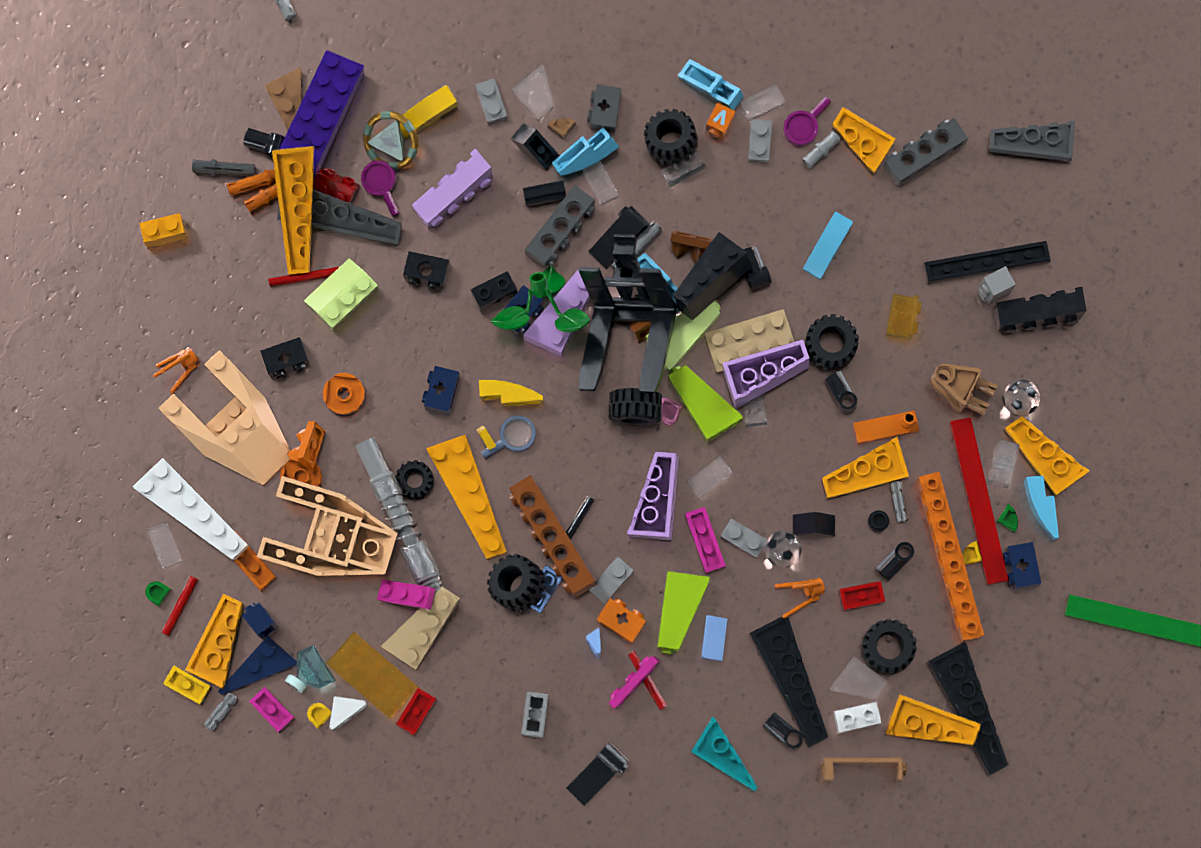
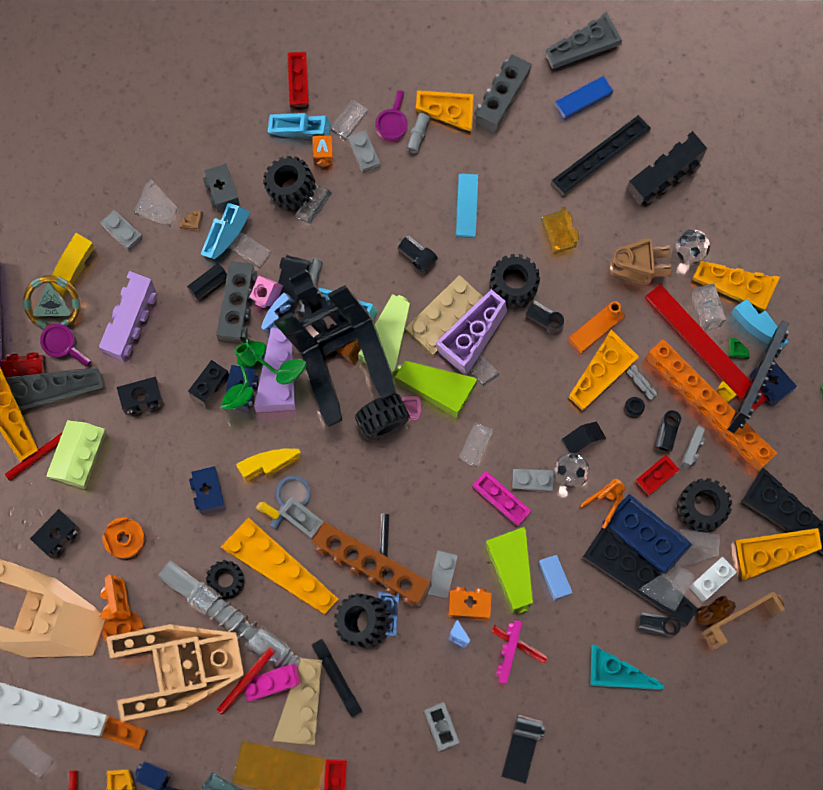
camera: 35 degrees left, 5 degrees down
black slope [510,123,559,170] -> none
lavender wedge [627,452,679,541] -> none
dark orange tile [670,230,713,264] -> none
black wedge [673,232,752,320] -> none
light grey brick [978,266,1016,305] -> none
none -> red bar [217,647,275,715]
none -> bright pink brick [249,276,283,308]
none -> light blue slope [261,293,294,333]
none -> light grey plate [279,496,324,538]
none -> red plate [287,52,309,108]
none -> black piece [311,639,363,718]
none -> blue tile [555,76,613,119]
none -> dark blue tile [602,494,692,575]
none -> clear wing [640,565,696,611]
none -> light grey plate [680,426,706,469]
none -> reddish brown dish [697,596,736,625]
none -> black wing [727,320,789,433]

